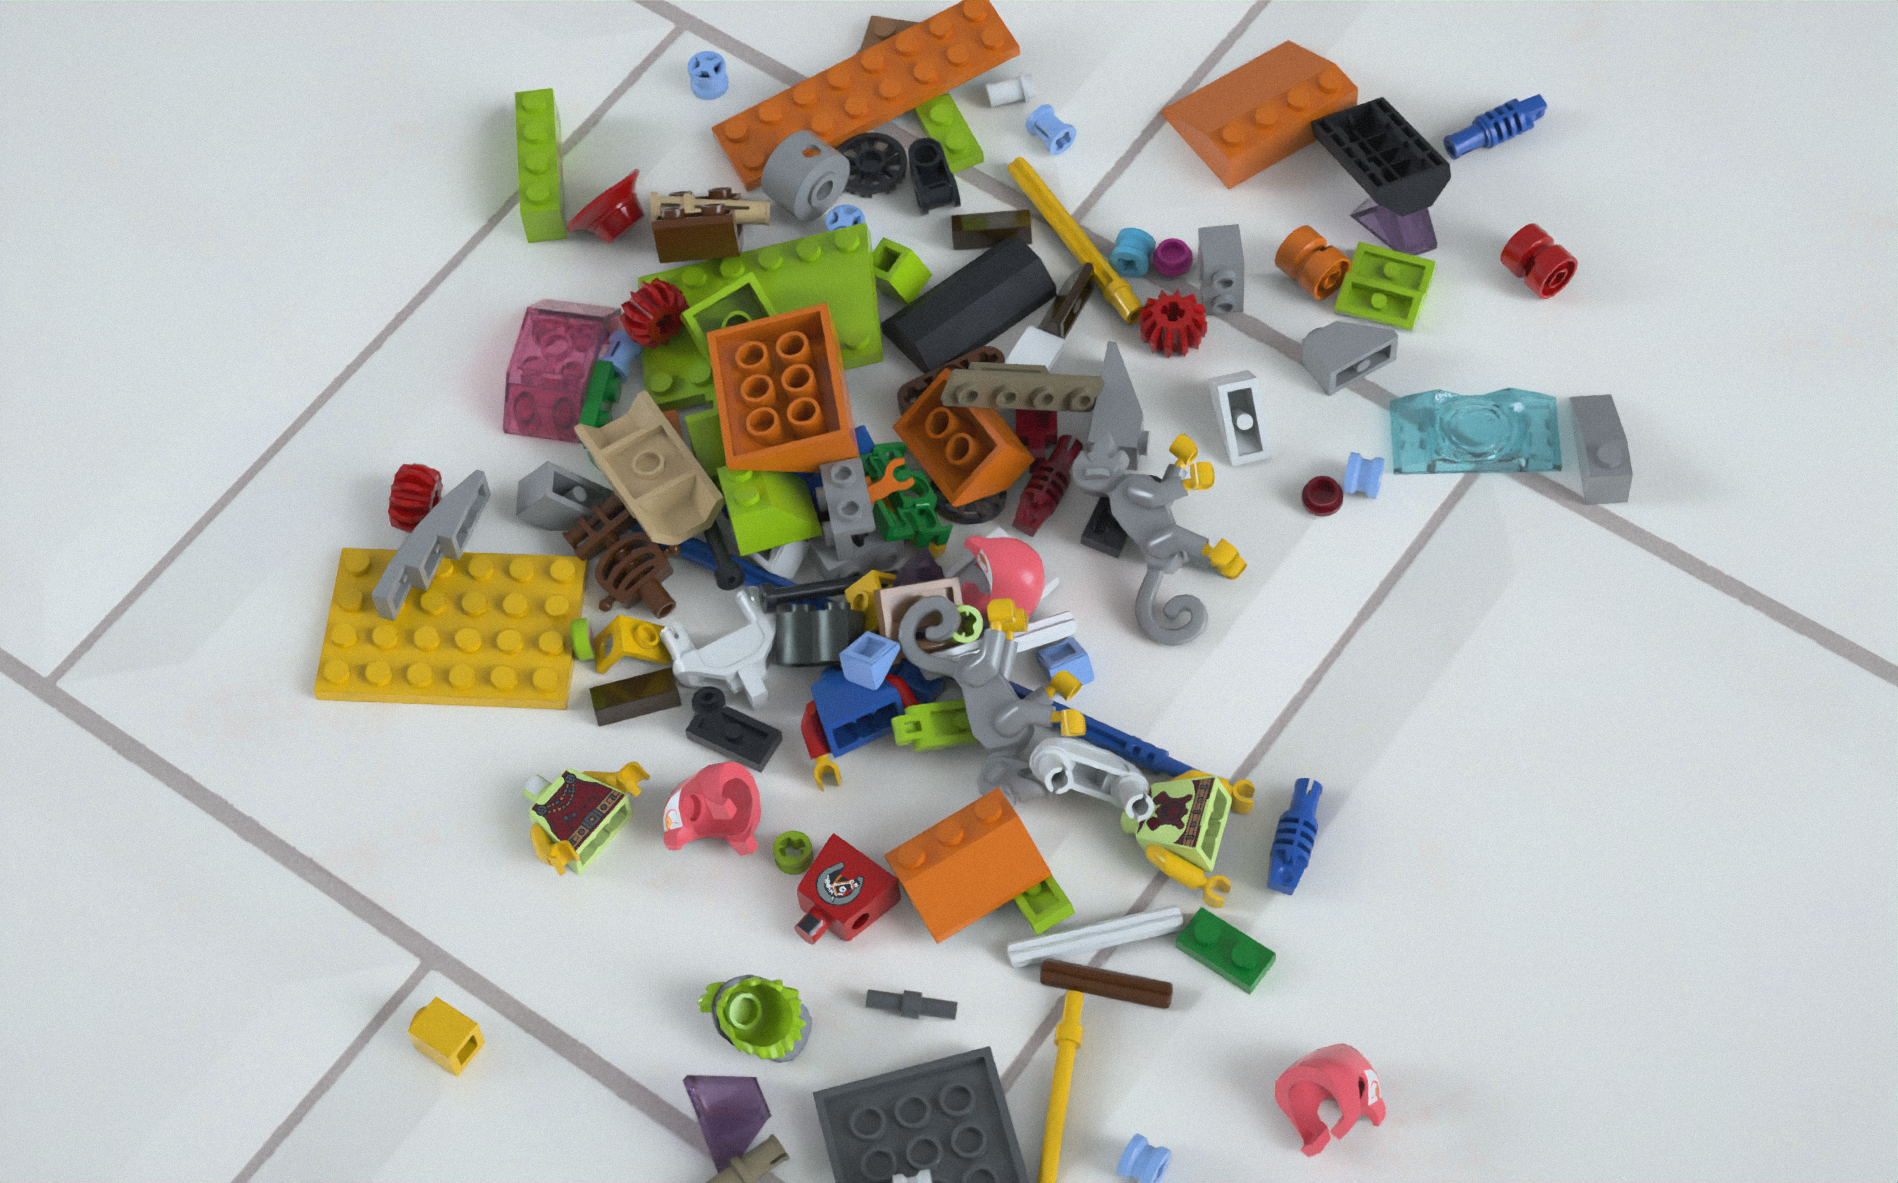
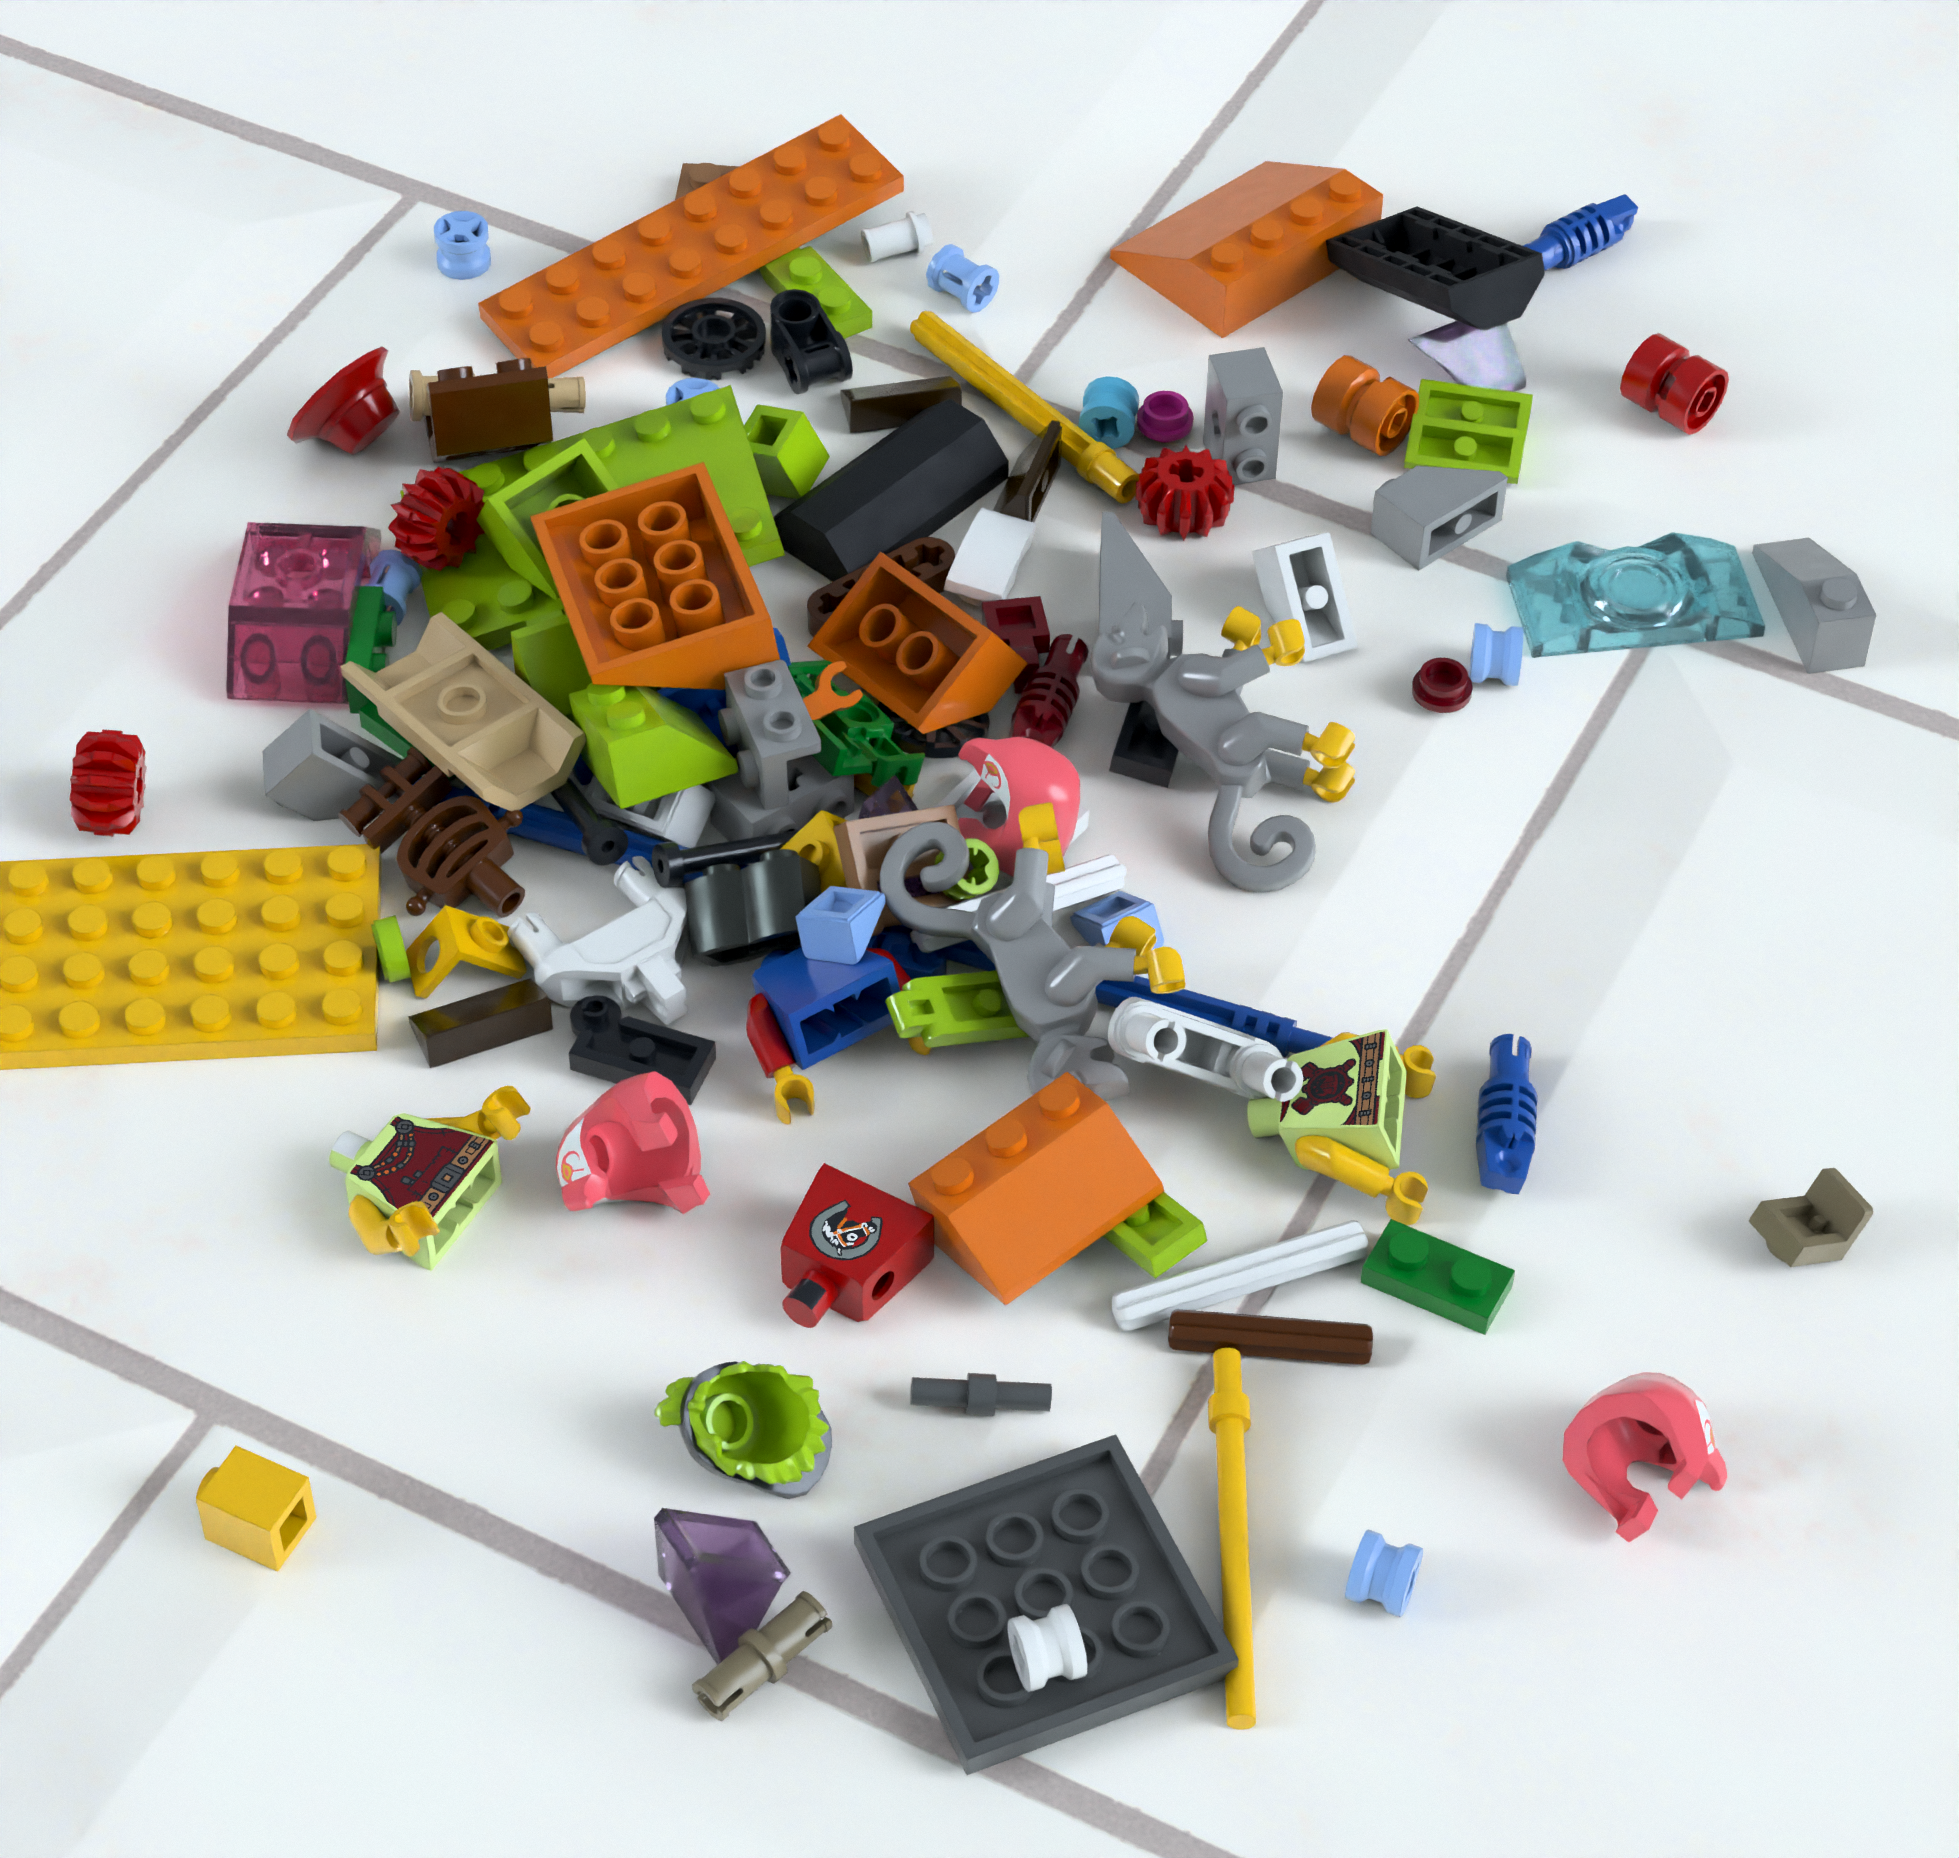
camera: 15 degrees left, 10 degrees down
light grey slope [371,469,491,621] -> none
lime brick [515,88,567,243] -> none
light grey piece [761,130,850,222] -> none
lime bush [773,831,814,875] -> none
dark tan bracket [941,362,1104,412] -> none
none -> dark tan bracket [1748,1168,1873,1268]

